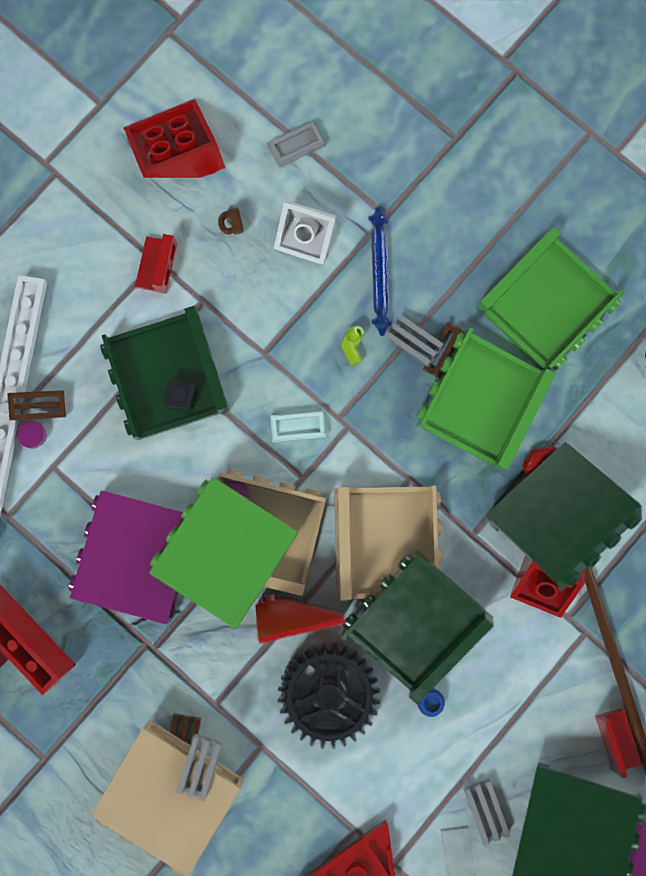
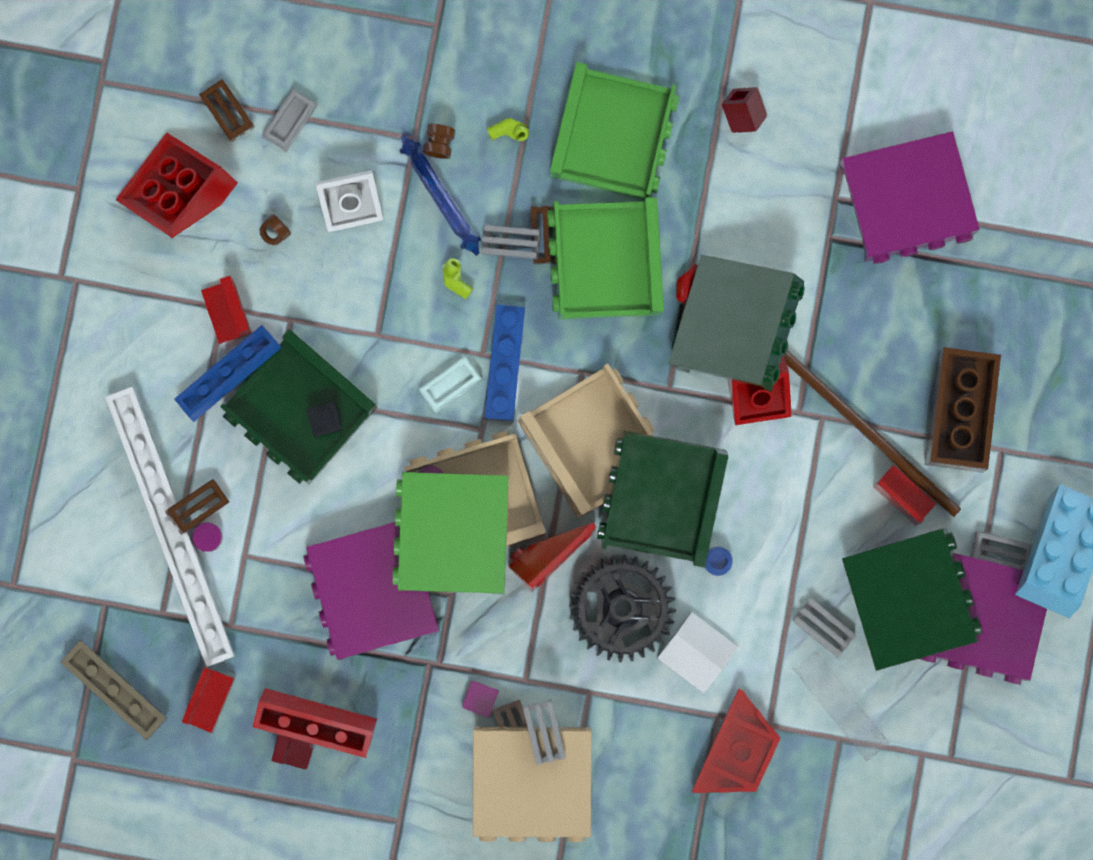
camera: 30 degrees left, 0 degrees up
none -> blue plate [174,325,282,422]
none -> reddish brown tile [199,79,255,143]
none -> reddish brown wheel [423,124,456,159]
none -> magenta tile [462,680,499,718]
none -> blue plate [485,304,525,422]
none -> lime arm [486,118,529,141]
none -> white slope [657,612,738,693]

